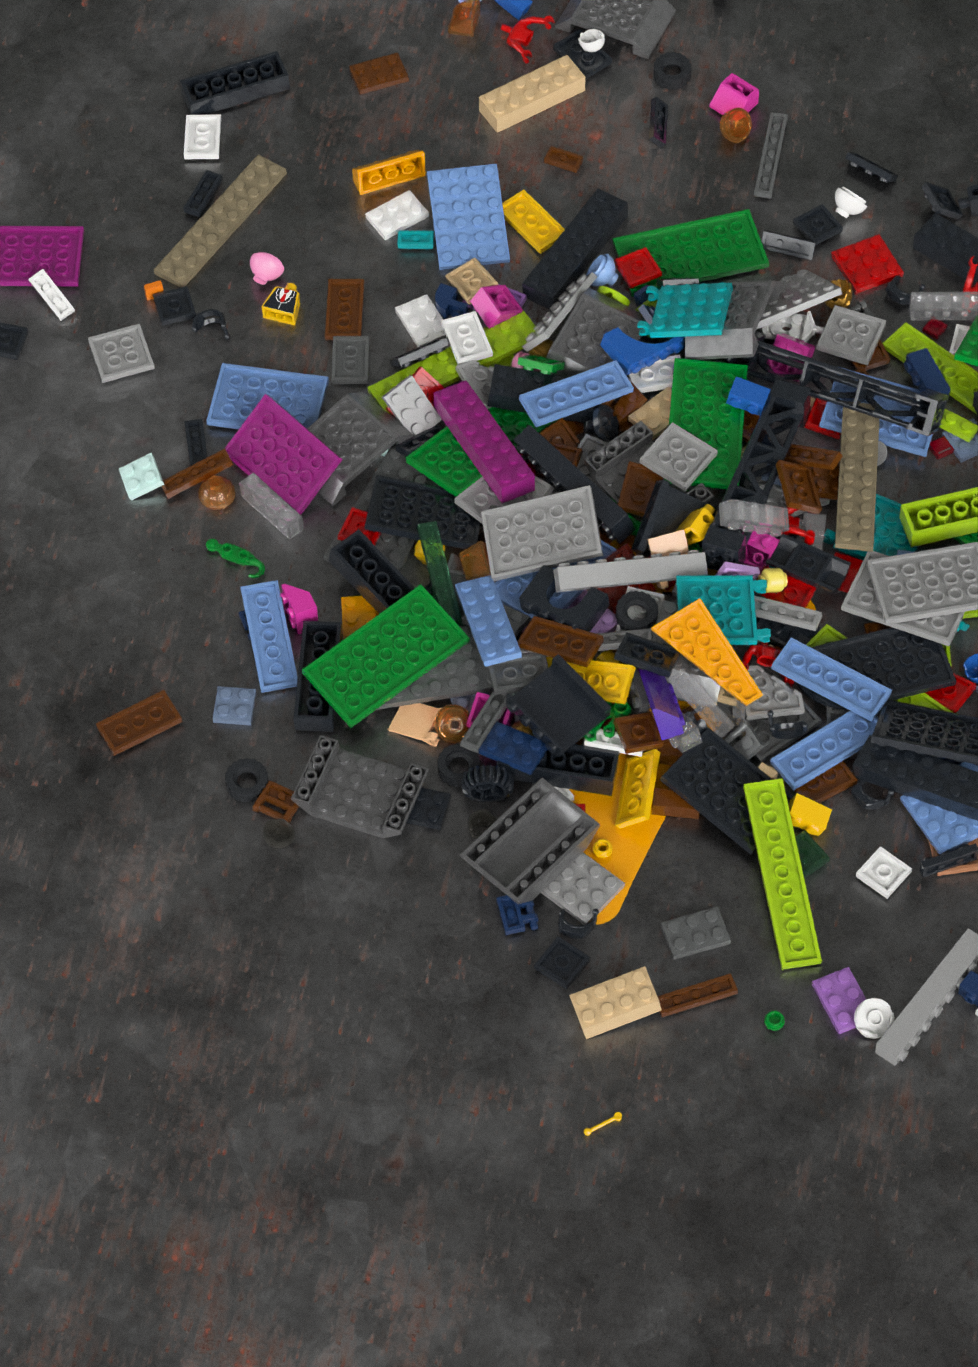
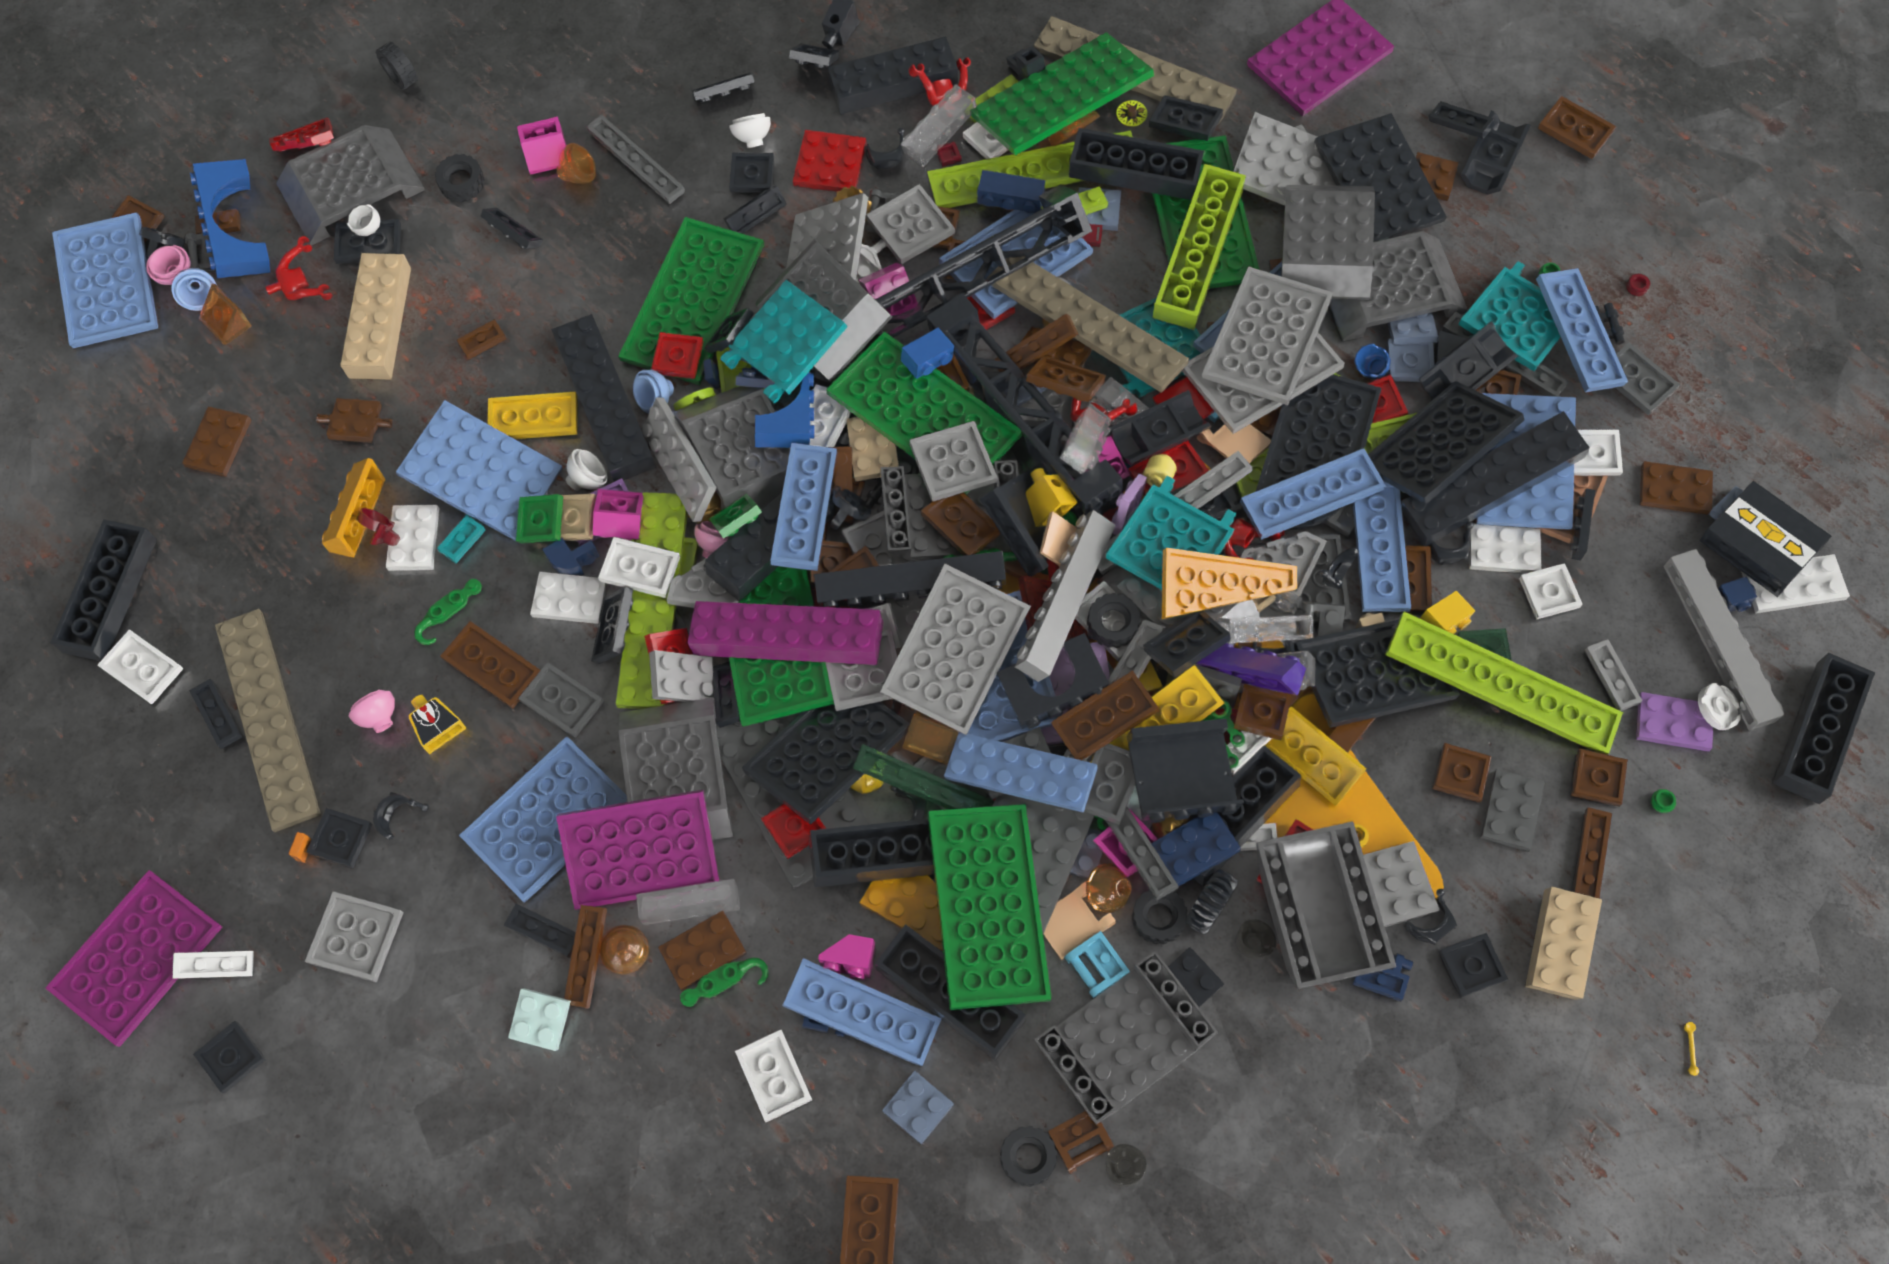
camera: 55 degrees left, 10 degrees up
none -> reddish brown plate [316,398,393,443]
none -> dark red piece [356,508,400,546]
none -> green piece [414,579,482,645]
none -> green plate [516,494,563,543]
none -> white piece [566,449,608,491]
none -> reddish brown plate [658,910,747,991]
none -> white plate [735,1030,812,1122]
none -> medium azure plate [1064,931,1130,998]
none -> light nougat flag [1197,424,1271,464]
none -> reddish brown plate [1432,743,1492,803]
none -> white plate [1469,524,1541,573]
none -> reddish brown plate [1571,749,1628,807]
none -> light grey plate [1584,639,1642,711]
none -> black brick [1772,653,1875,805]

